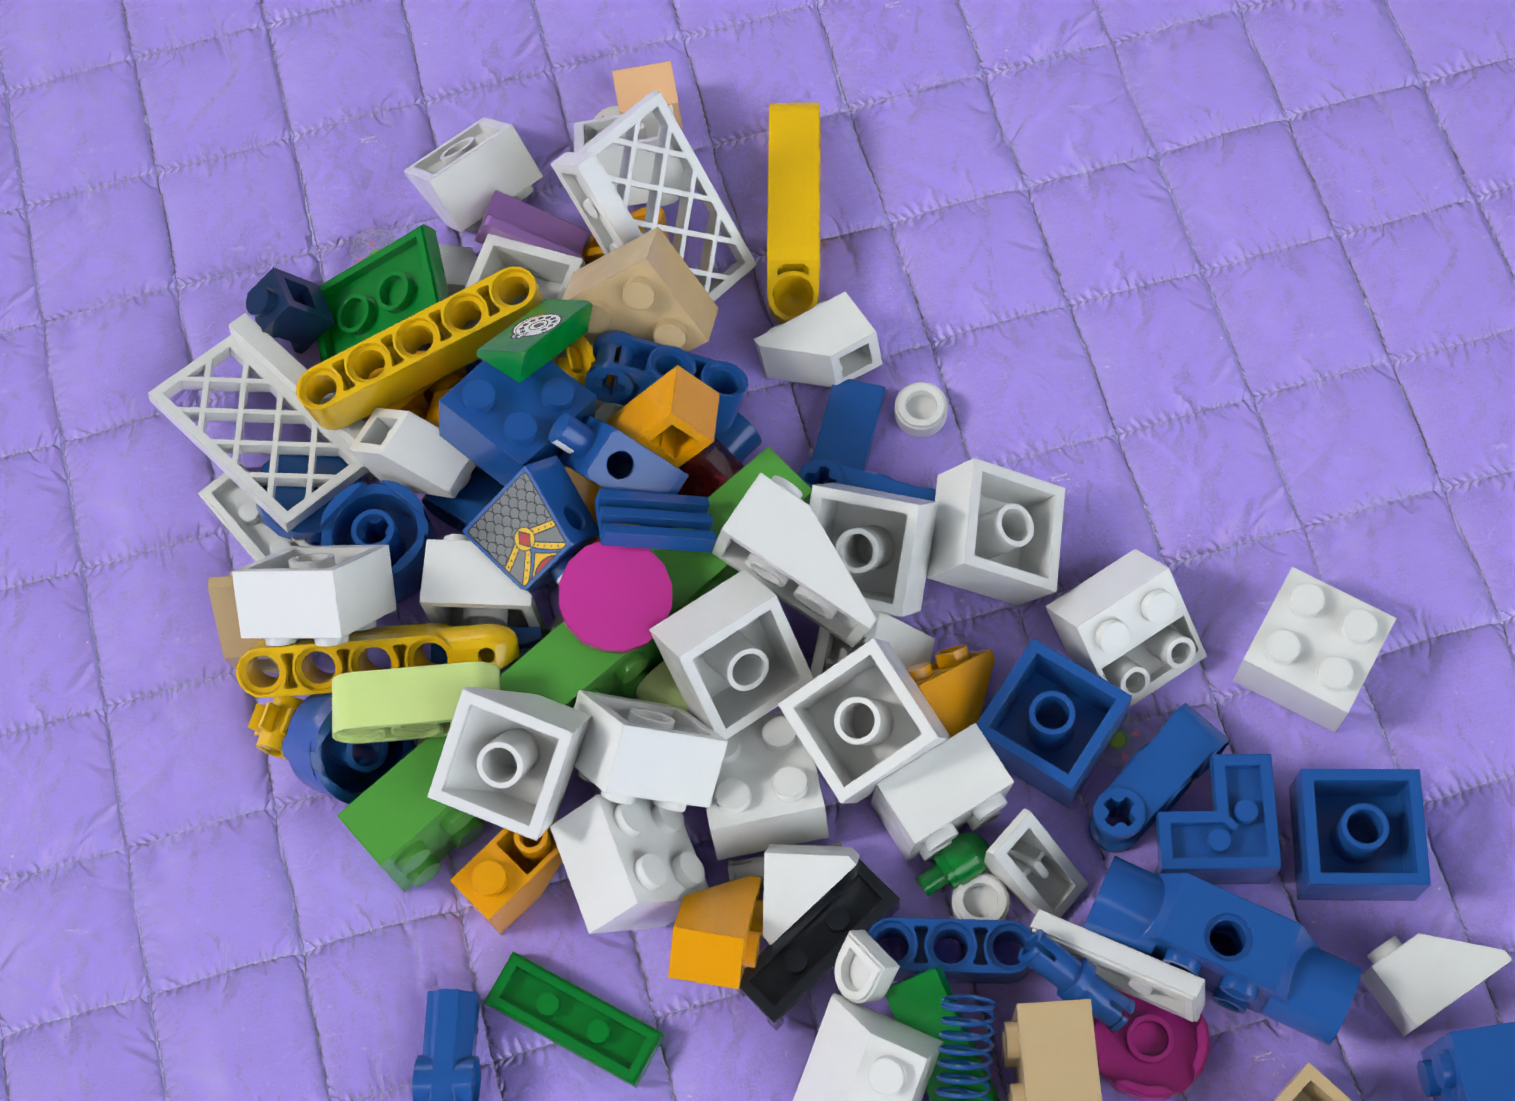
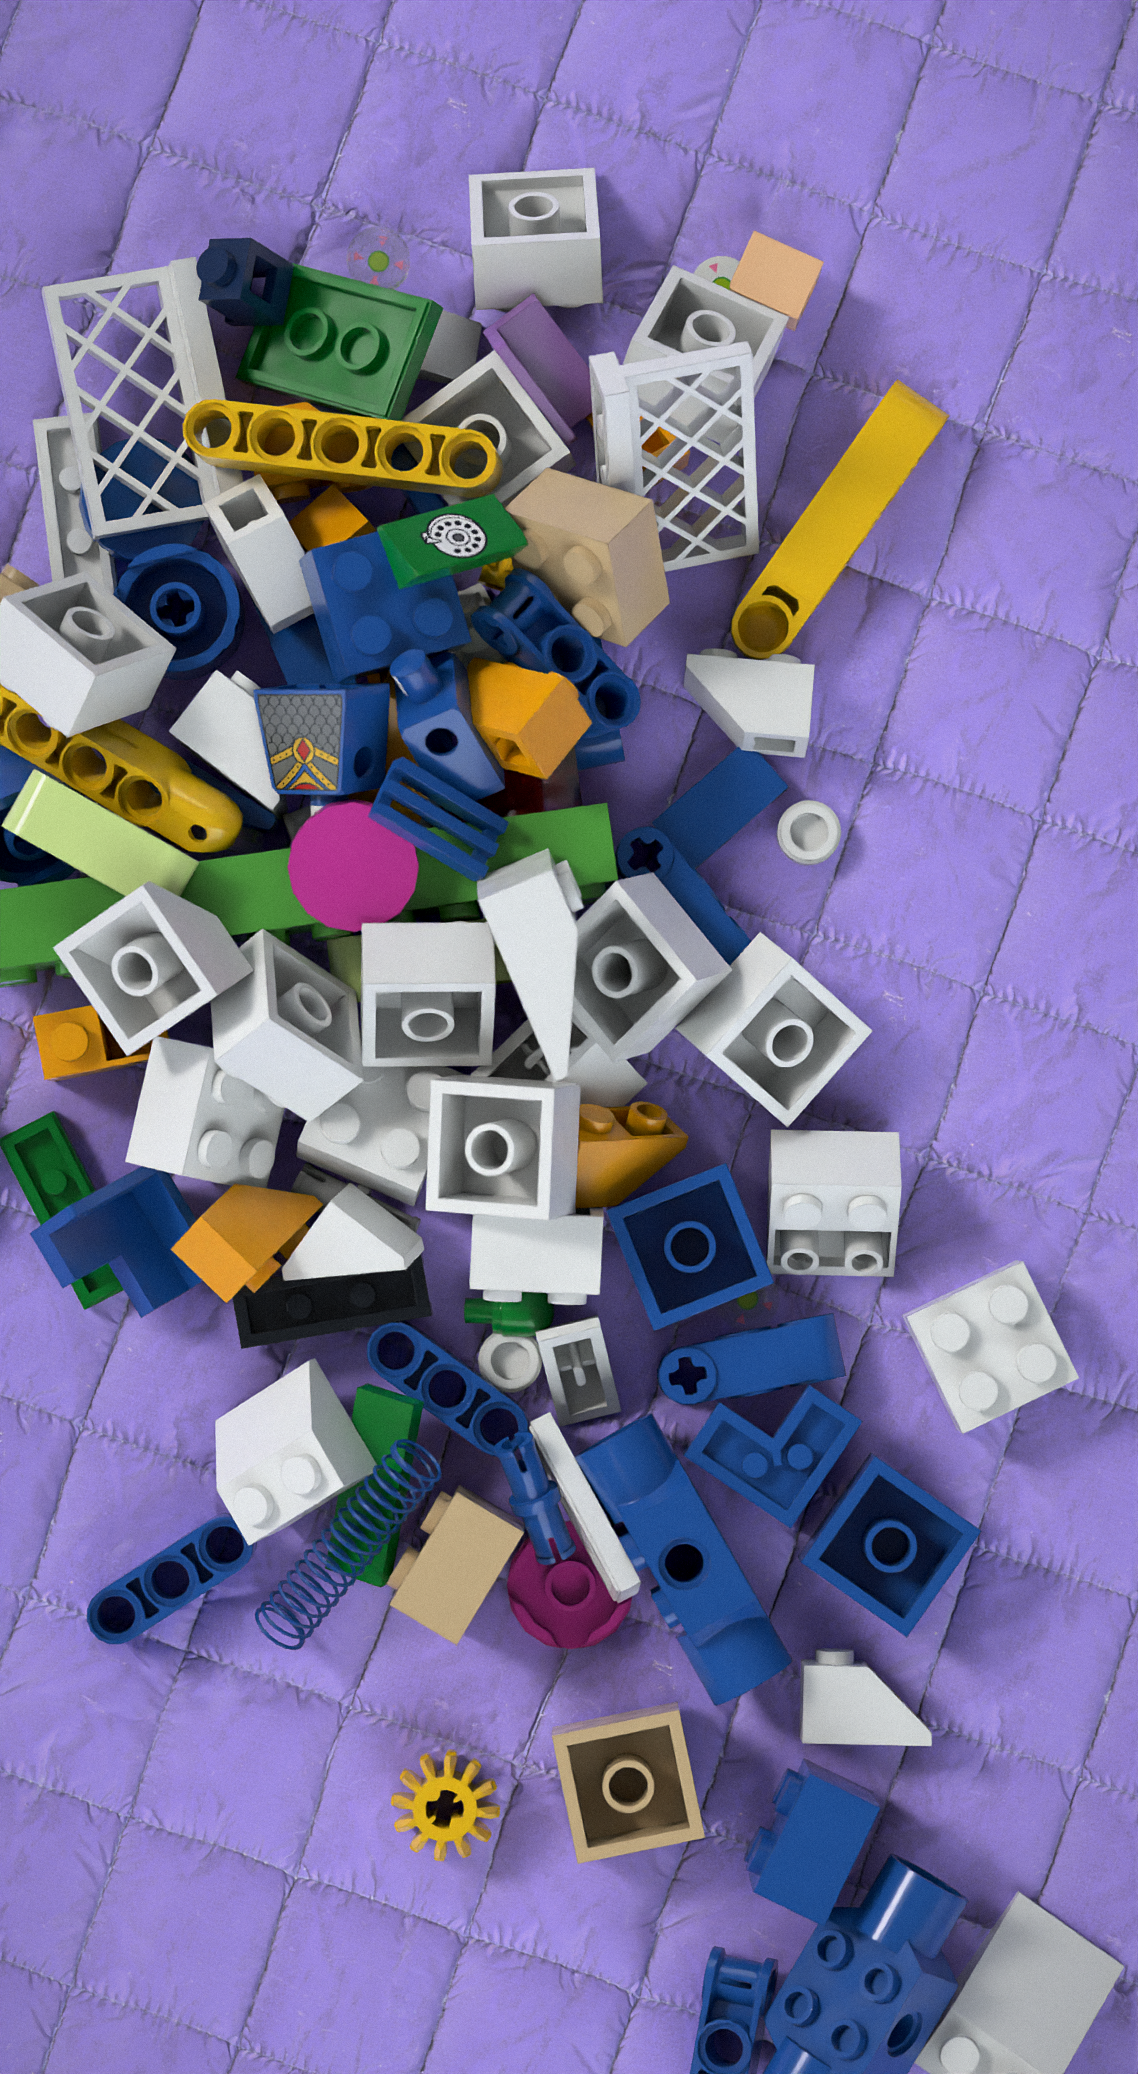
camera: 30 degrees right, 20 degrees up
white tile [835,930,900,1003] -> none
none -> blue panel [30,1166,203,1318]

